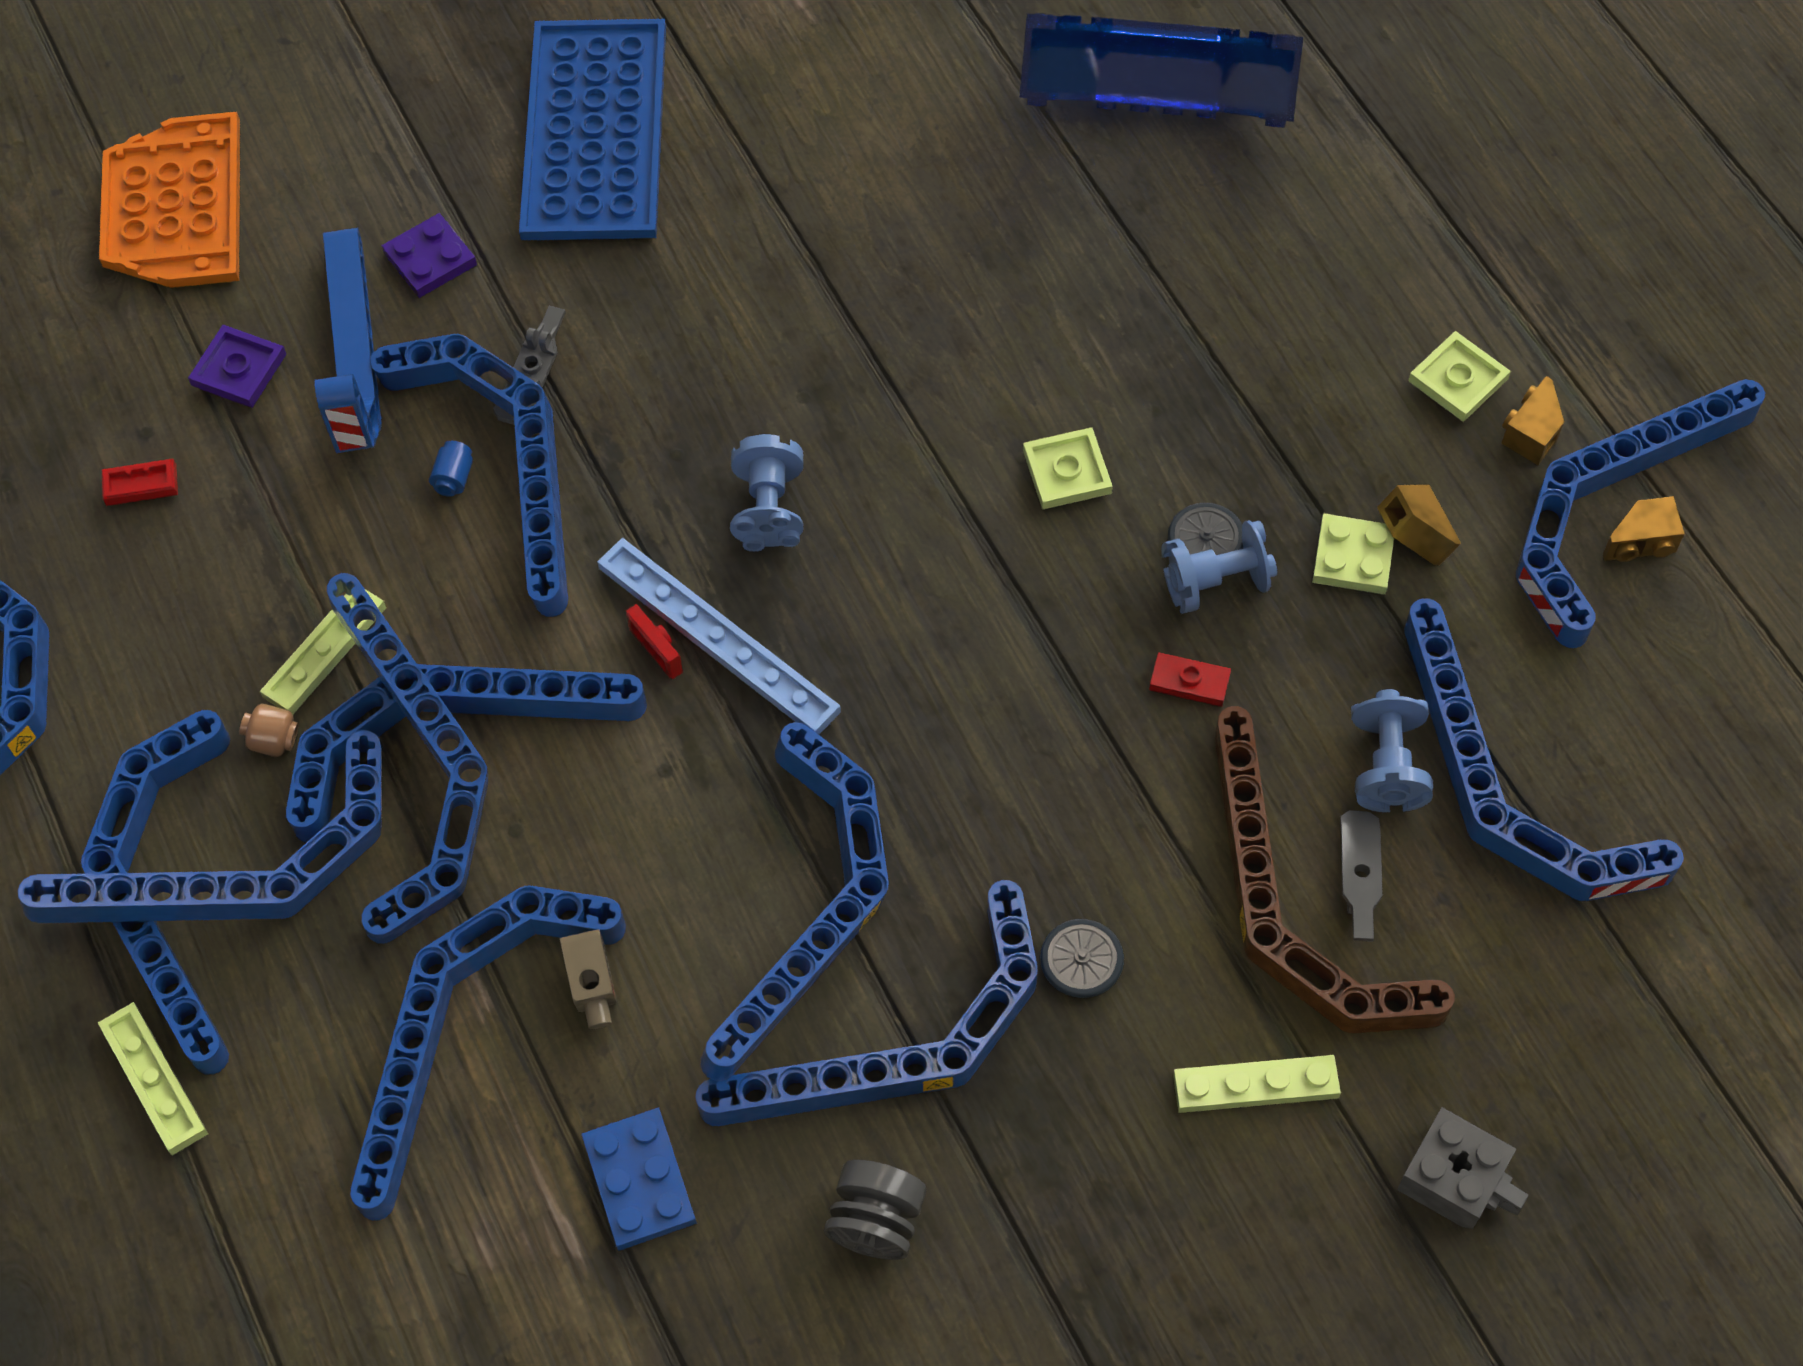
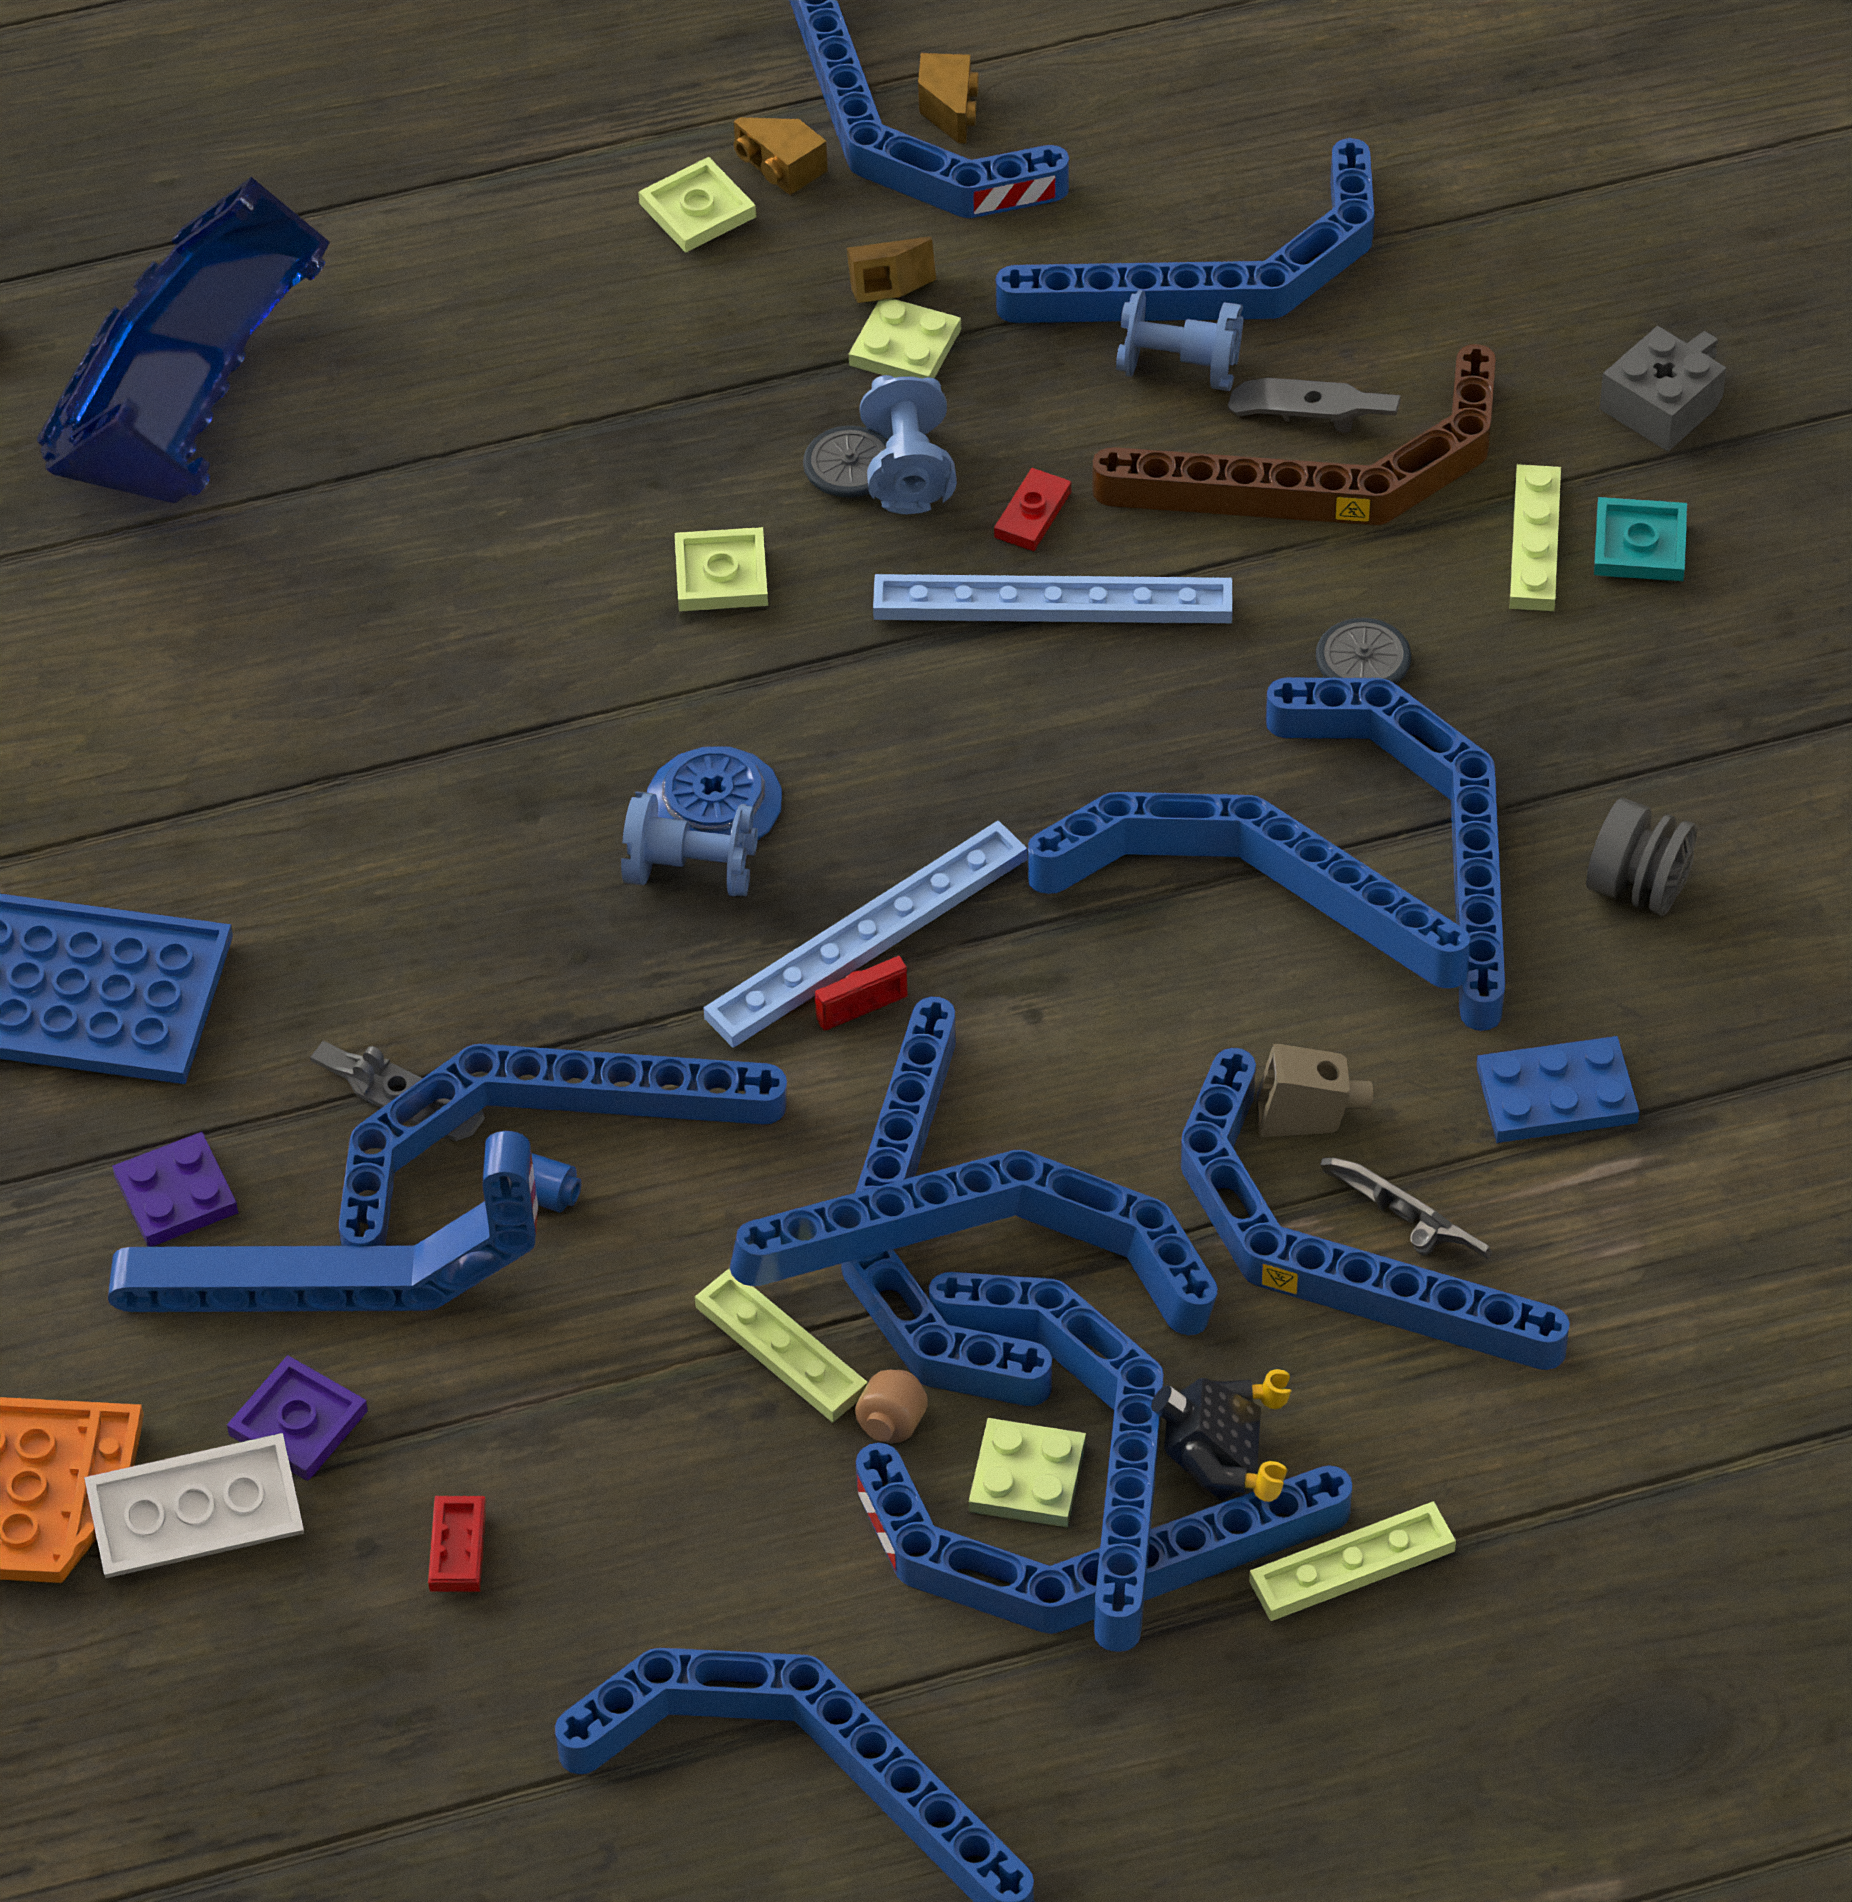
camera: 80 degrees left, 10 degrees down
none -> white plate [84,1433,304,1578]
none -> blue piece [647,747,782,840]
none -> light blue plate [873,574,1232,623]
none -> yellowish green plate [969,1418,1086,1528]
none -> black torso [1151,1369,1291,1502]
none -> dark grey piece [1321,1157,1492,1259]
none -> teal plate [1594,497,1687,581]

